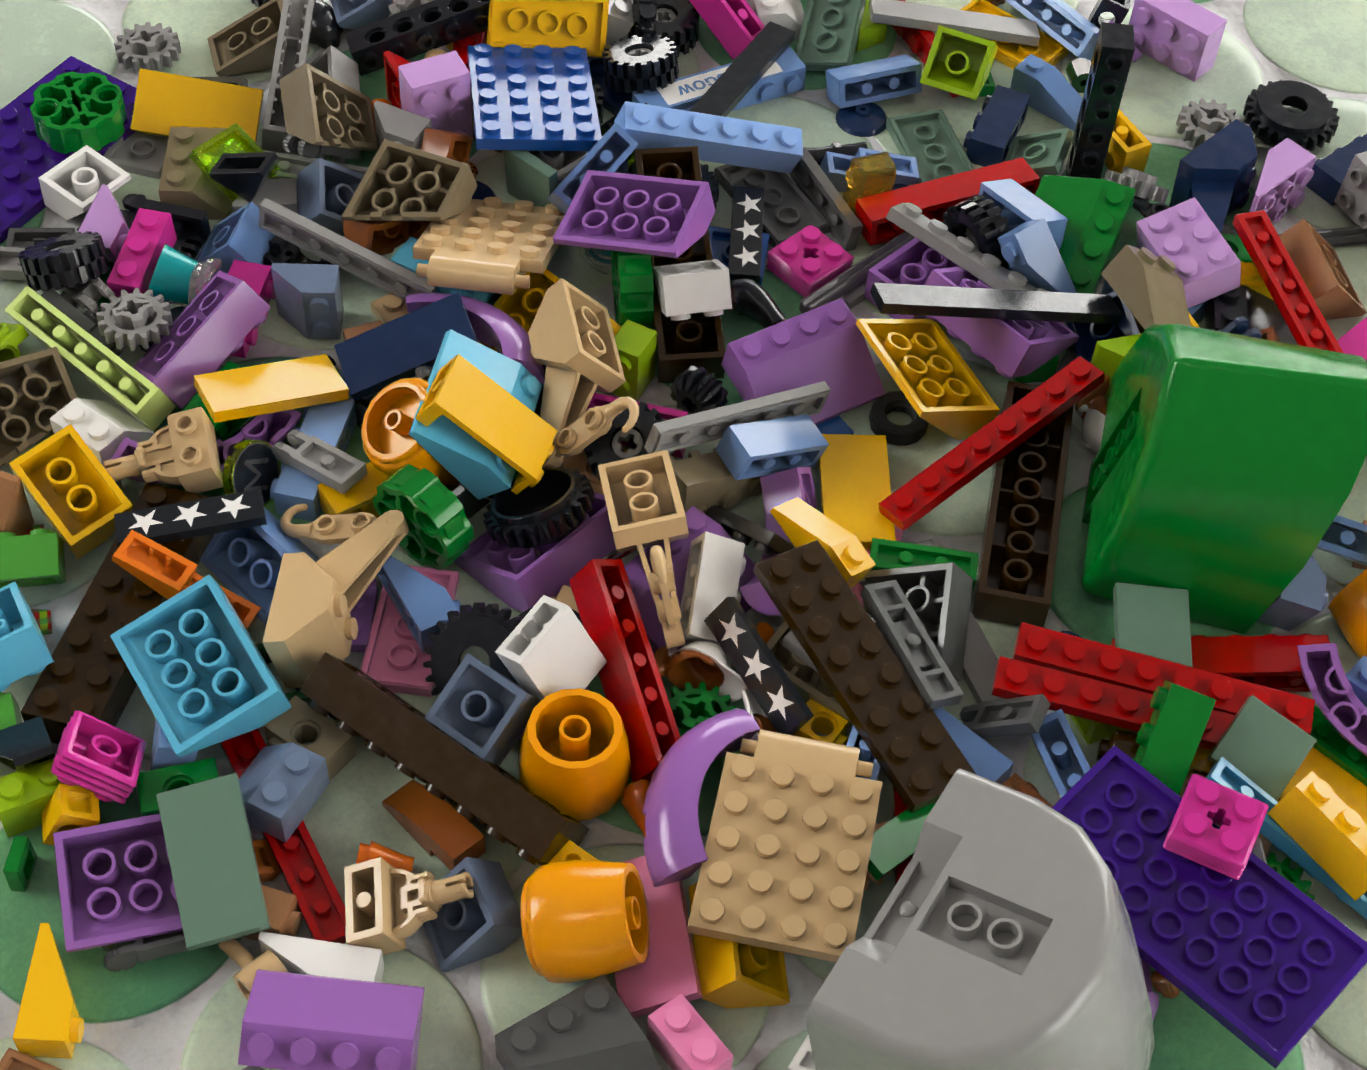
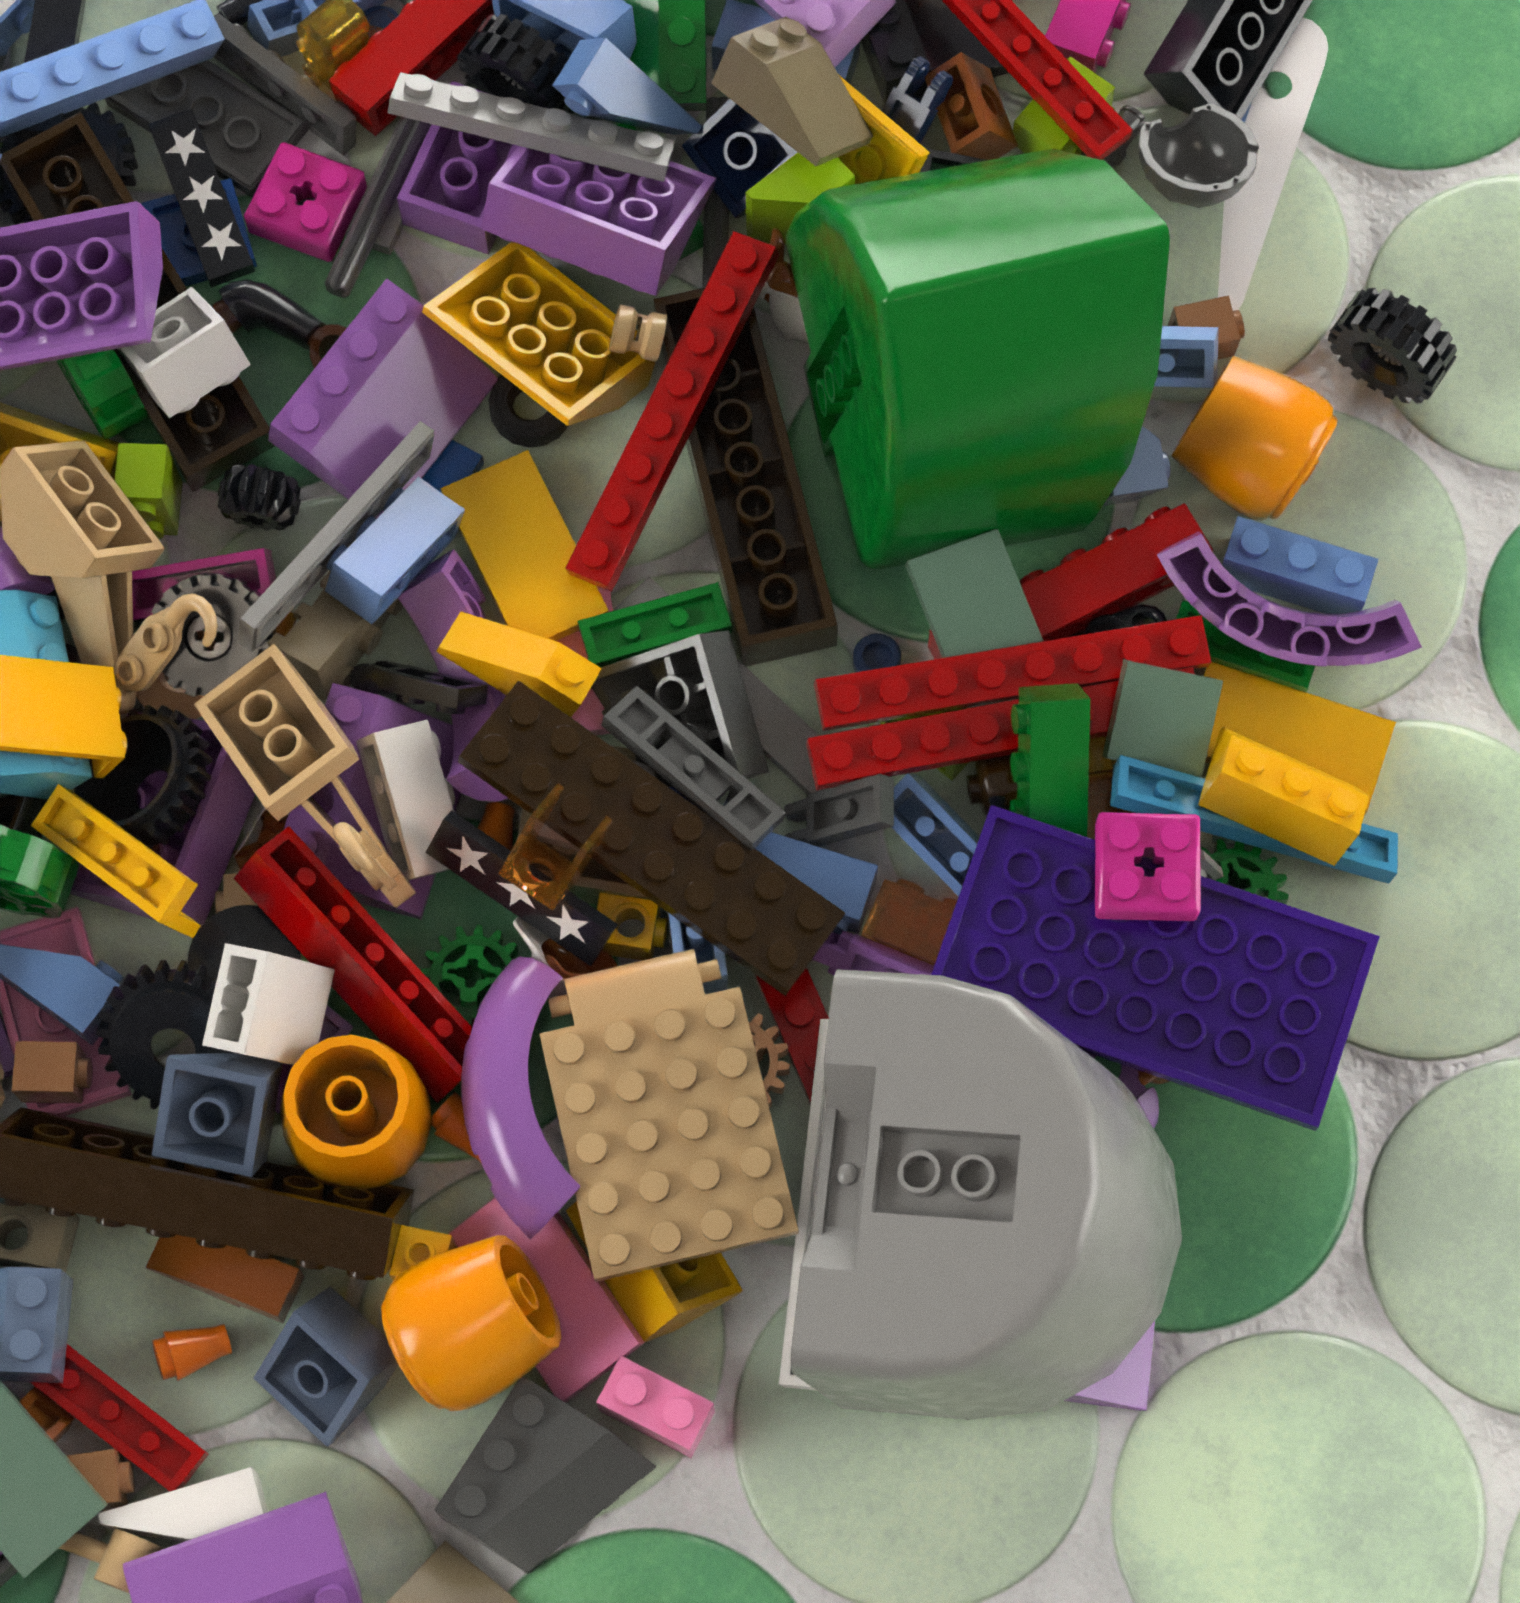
camera: 20 degrees left, 20 degrees up
tan brick [344,857,474,955] -> none
dark orange hair [653,641,749,702] -> none
green tile [867,802,936,881] -> none
tile [870,283,1123,324] -> none
none -> medium nougat brick [11,1041,93,1104]
none -> yellow fence [31,784,201,938]
none -> clear orange piece [498,783,613,911]
none -> tan wheel [609,304,667,362]

